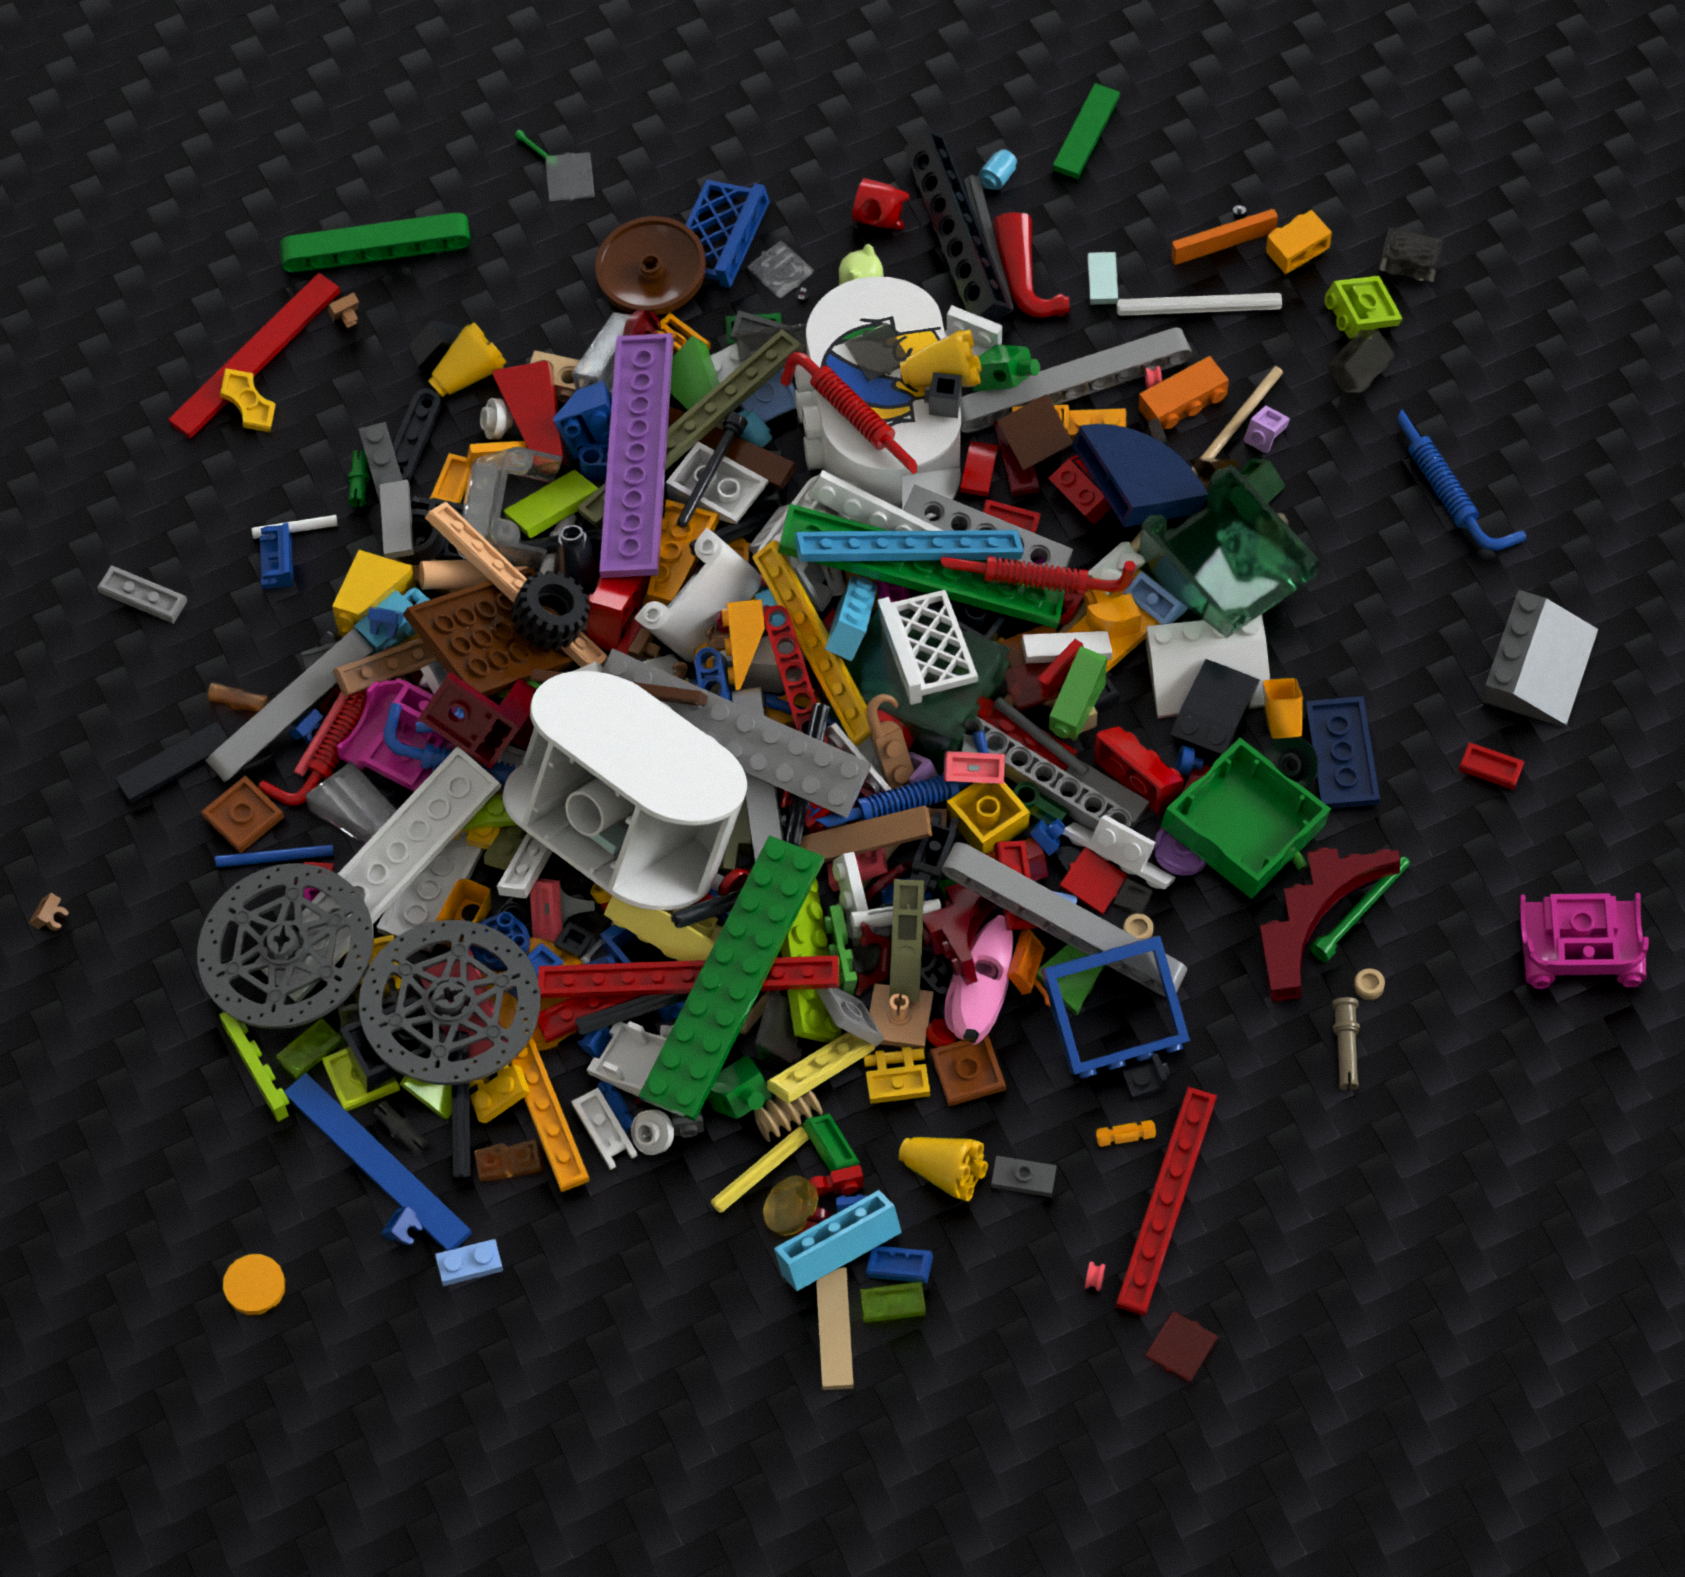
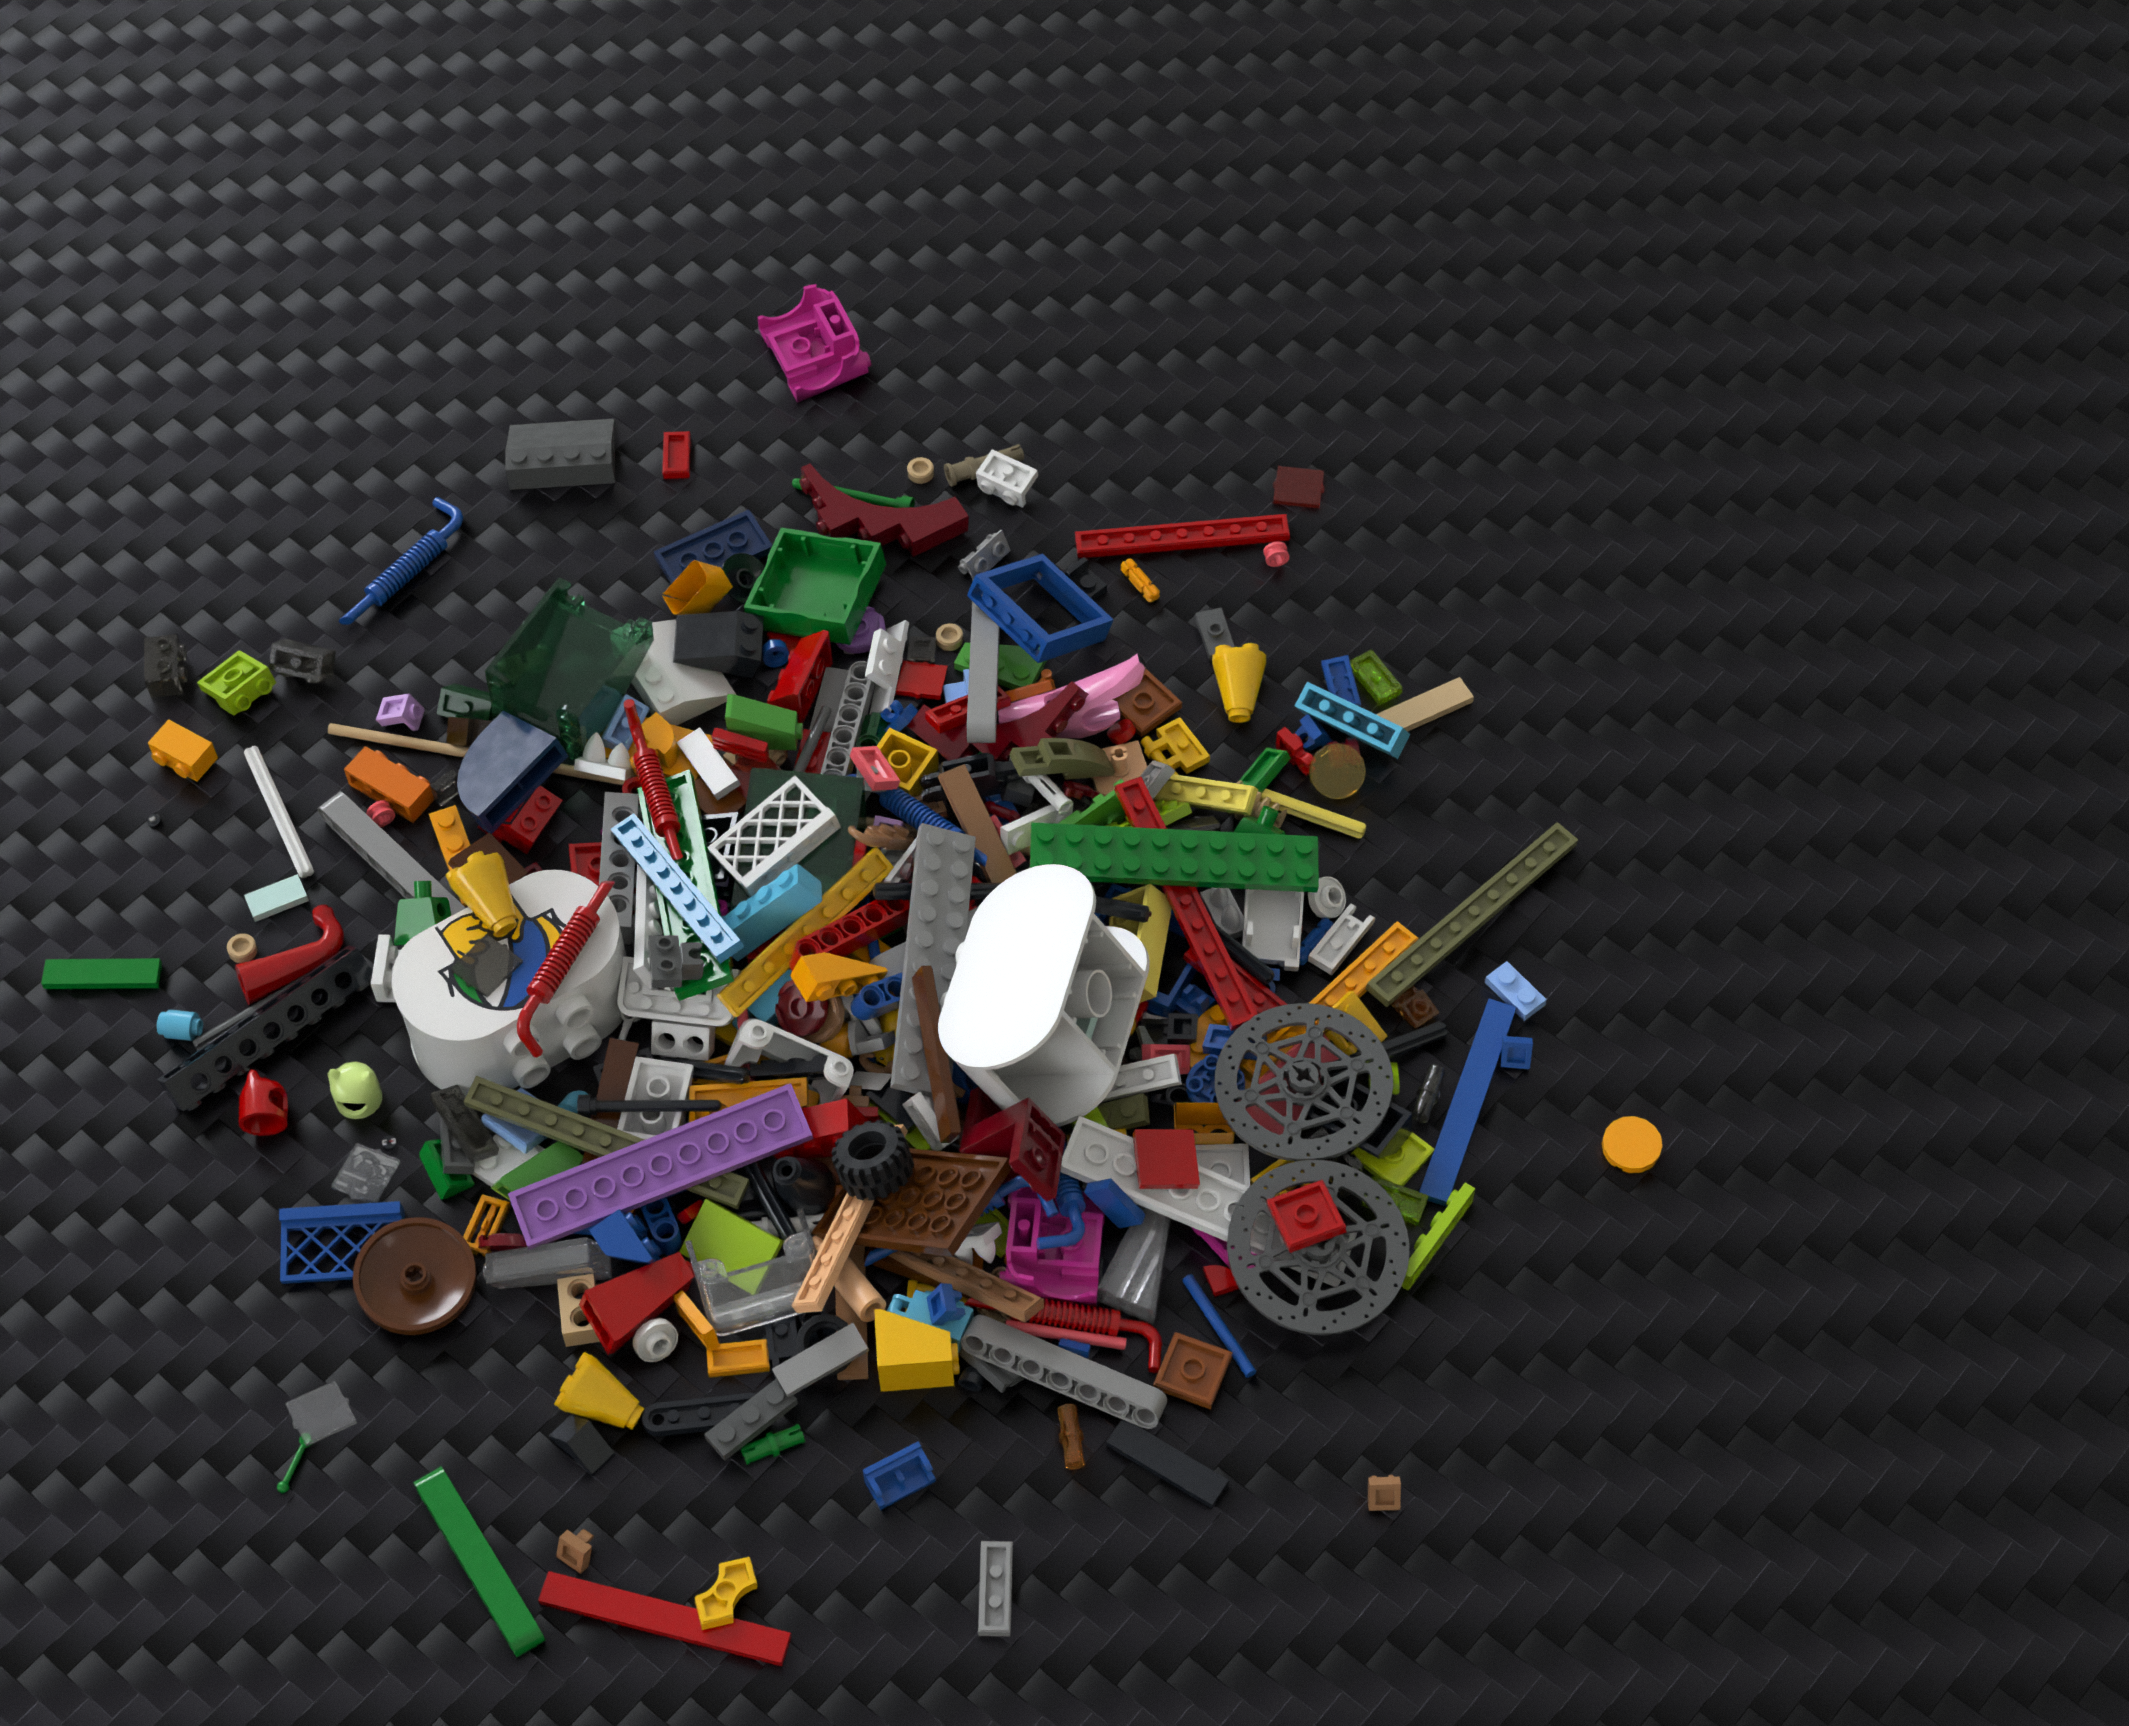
camera: 115 degrees left, 5 degrees down
white bar [252,515,338,539] -> none
black brick [924,372,962,418] -> none
orange tile [1171,209,1278,265] -> none
none -> tan tile [227,934,257,963]
none -> dark grey plate [648,935,704,988]
none -> red tile [676,1199,703,1225]
none -> light grey tile [848,1020,896,1056]
none -> light grey hinge [958,530,1011,580]
none -> white bracket [976,450,1038,507]
none -> blue tile [1084,1178,1146,1228]
none -> red tile [1133,1129,1200,1189]
none -> red plate [1266,1179,1346,1253]
none -> olive plate [1366,822,1578,1007]

